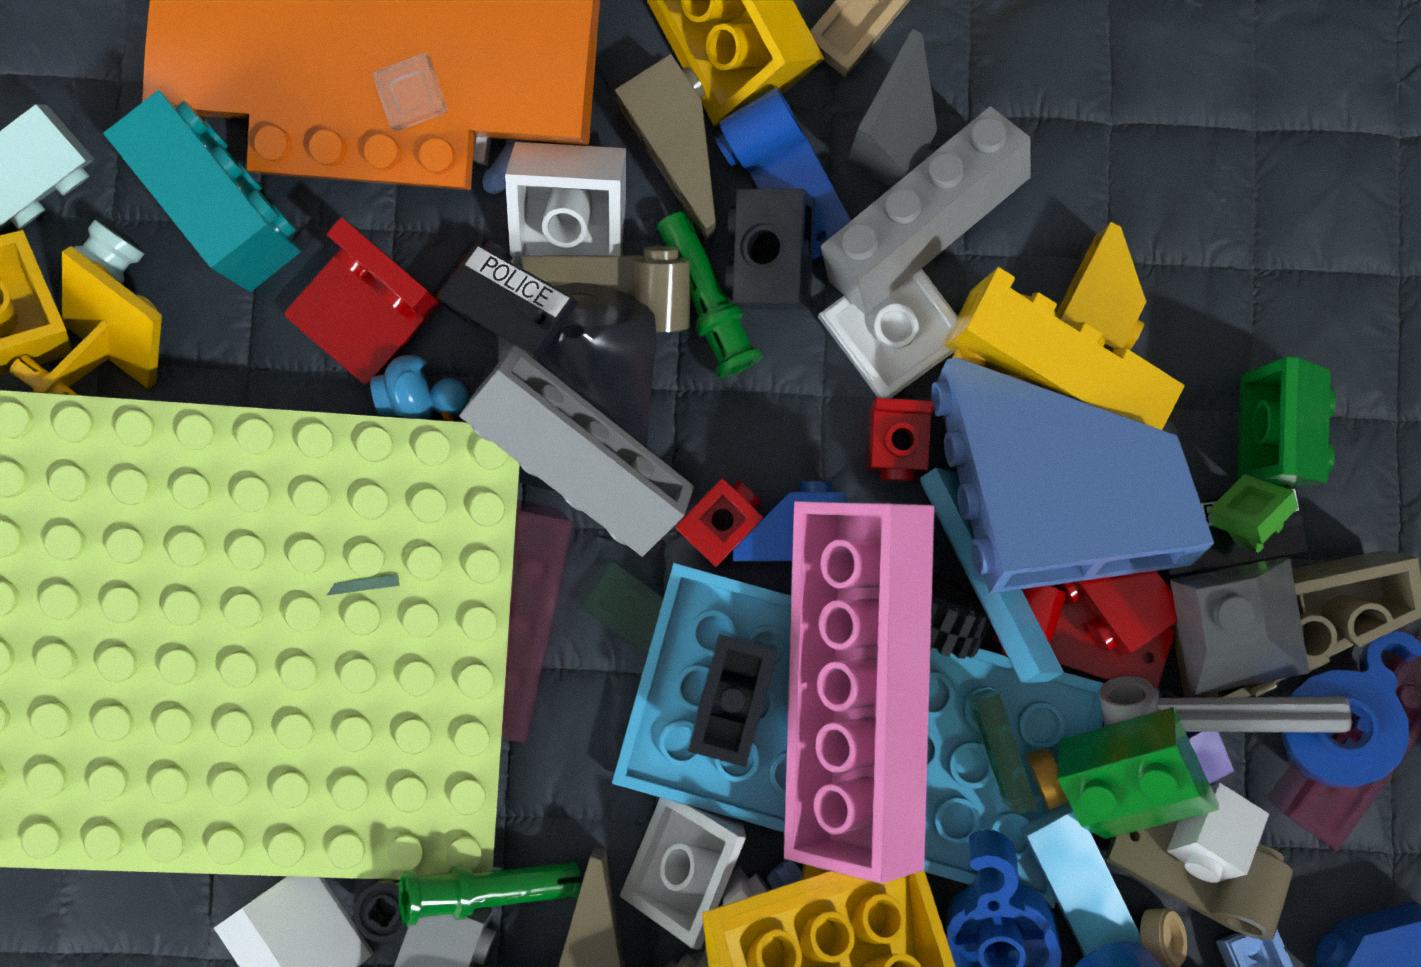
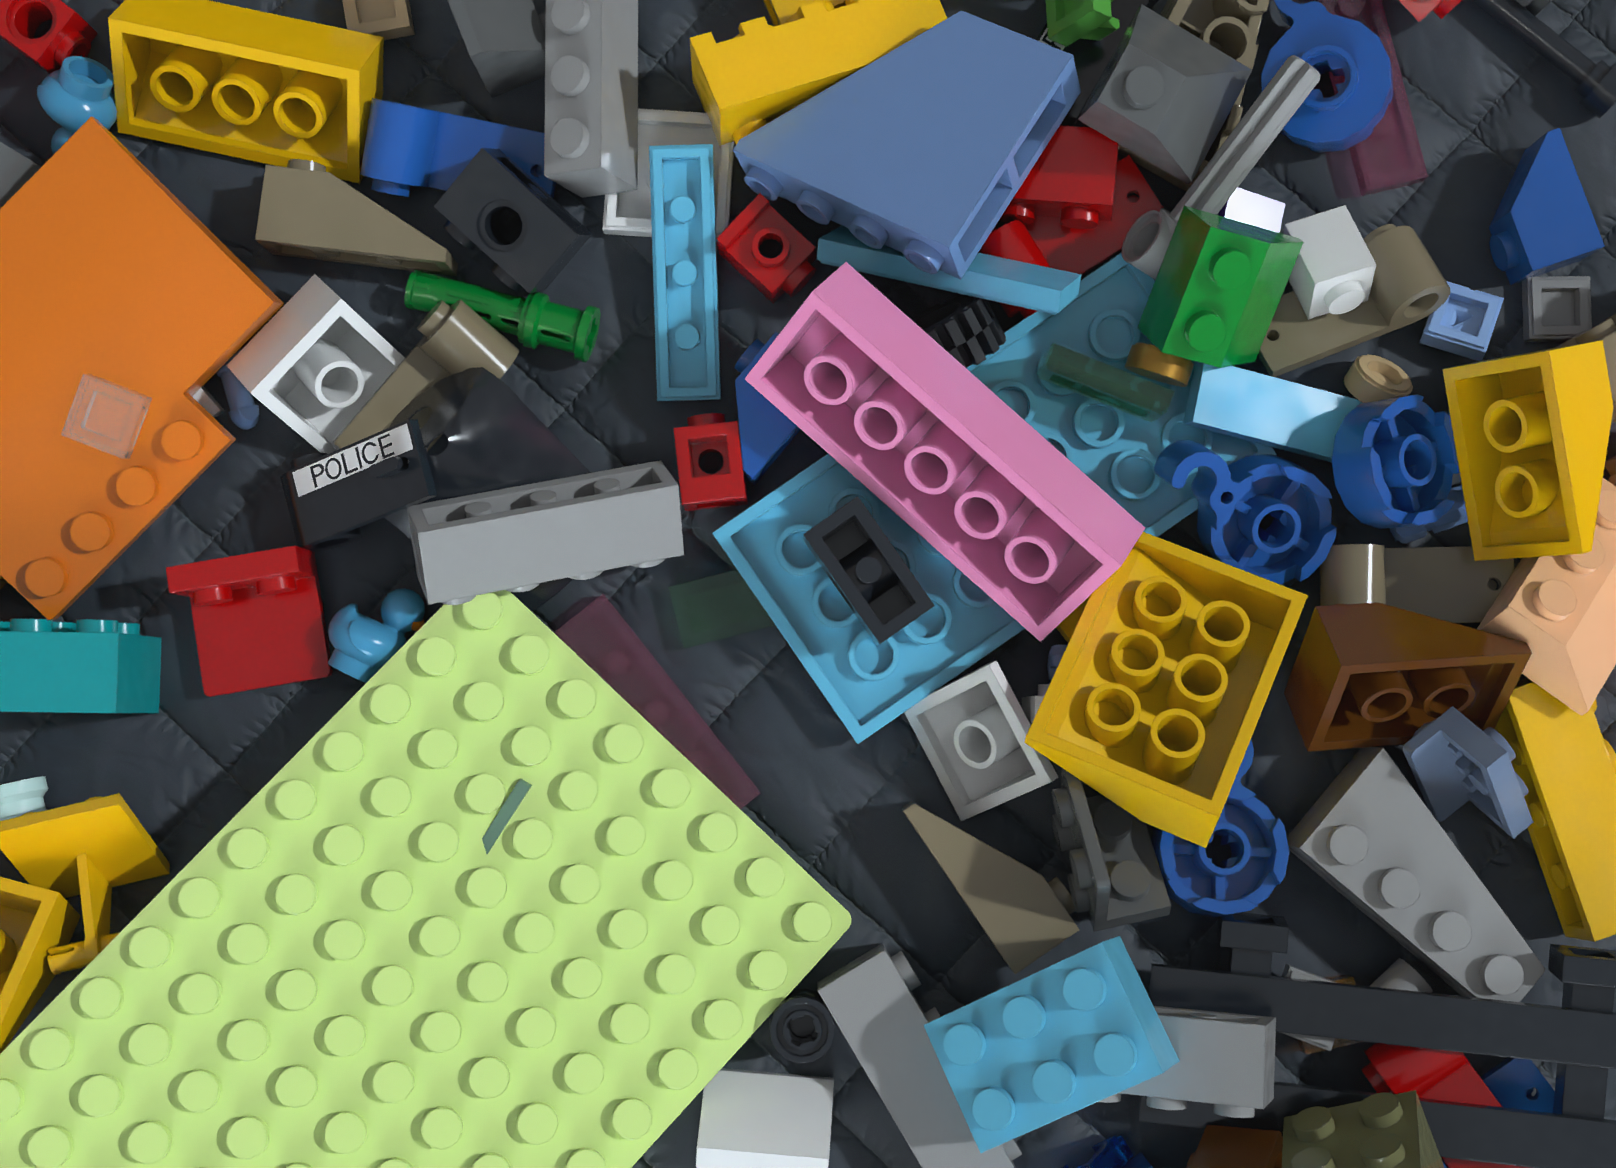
camera: 45 degrees left, 0 degrees up
green pin [399,861,581,927] -> none
none -> medium azure tile [649,144,721,401]

